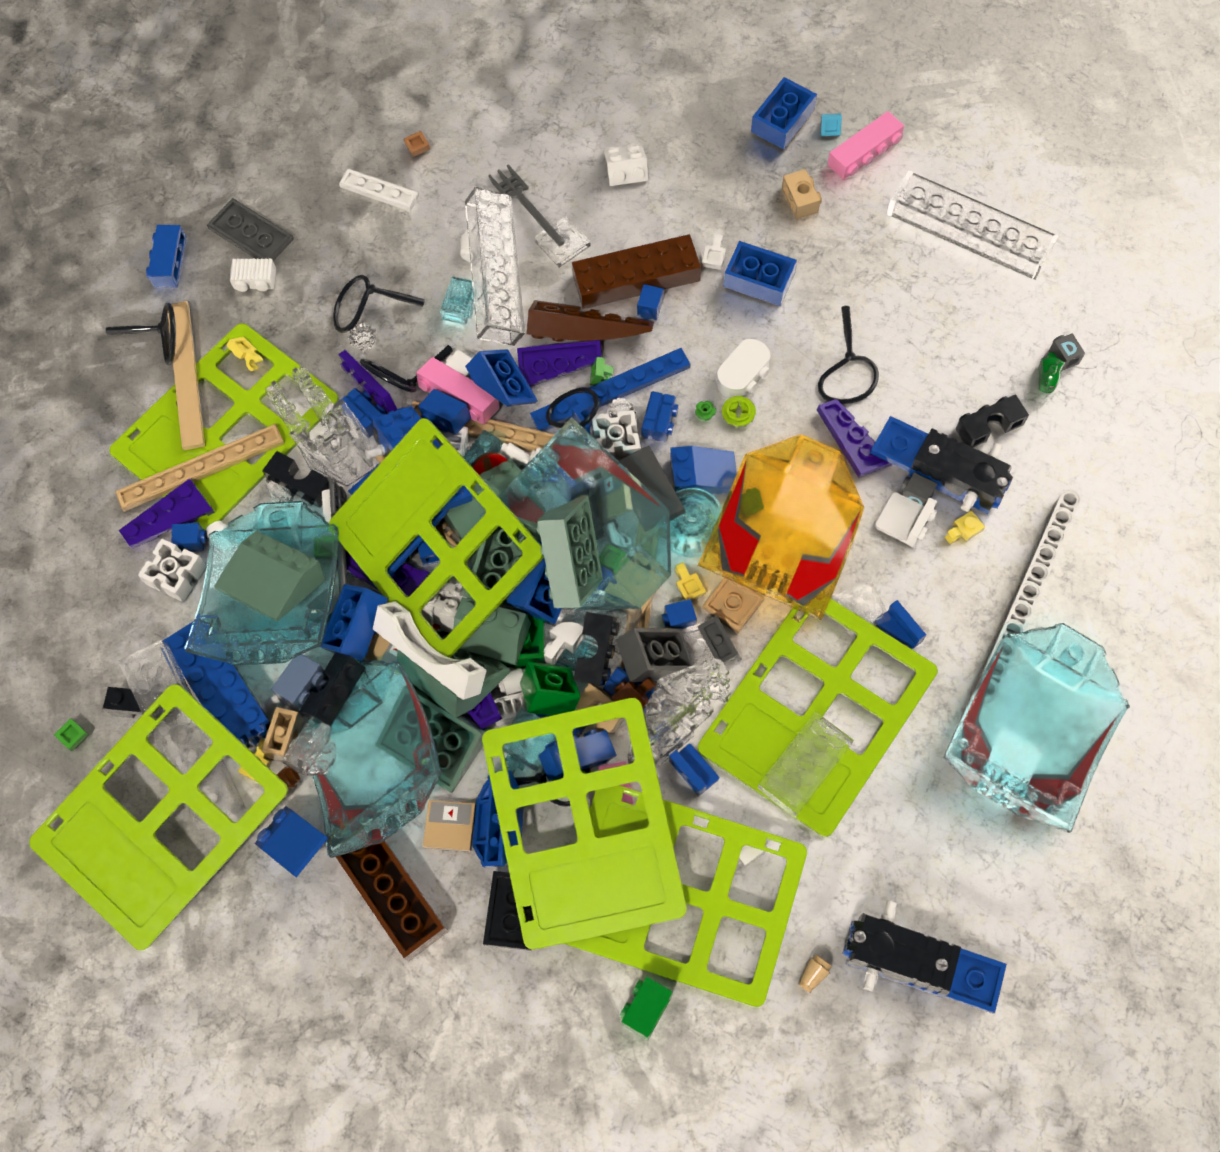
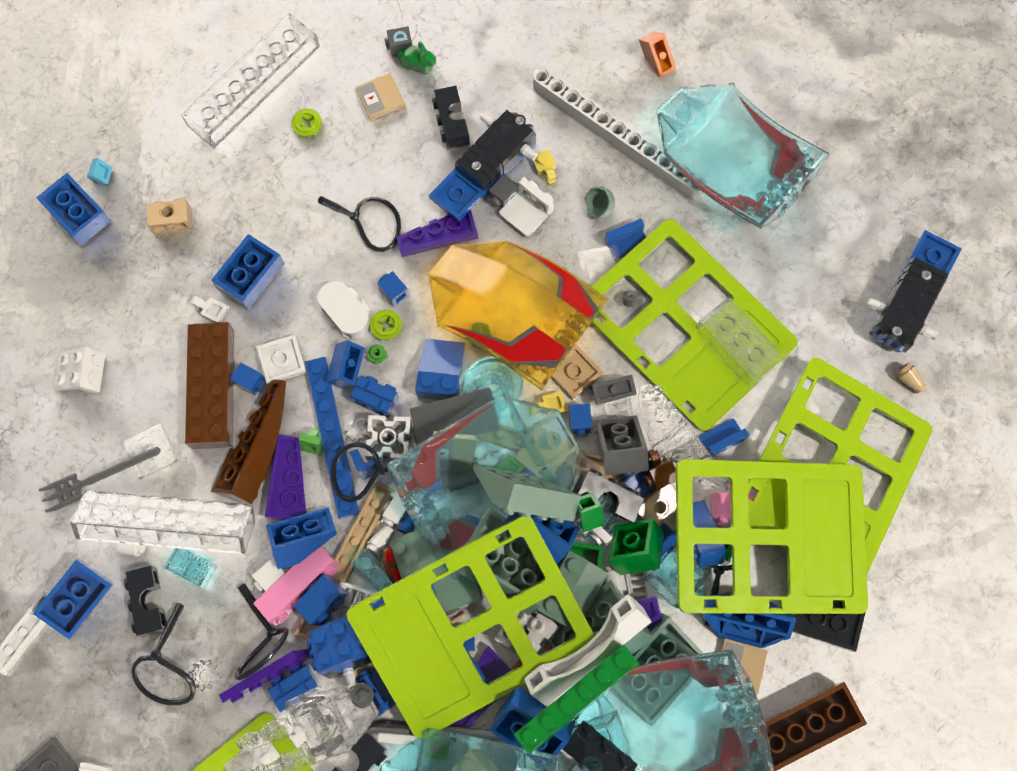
camera: 80 degrees left, 5 degrees up
green brick [620,976,673,1041] -> none
bright pink brick [827,111,904,180] -> none
none -> blue brick [33,559,114,639]
none -> black arch [124,565,167,638]
none -> white plate [256,334,307,385]
none -> lime gear [291,109,322,138]
none -> blue brick [325,340,365,389]
none -> dark grey tile [351,684,374,708]
none -> tan tile [356,73,406,121]
none -> blue brick [377,271,409,307]
none -> green brick [514,644,639,754]
none -> green brick [575,493,604,532]
none -> sand green hair [585,186,615,219]
none -> dark grey tile [622,291,643,307]
none -> orange slope [639,31,676,77]

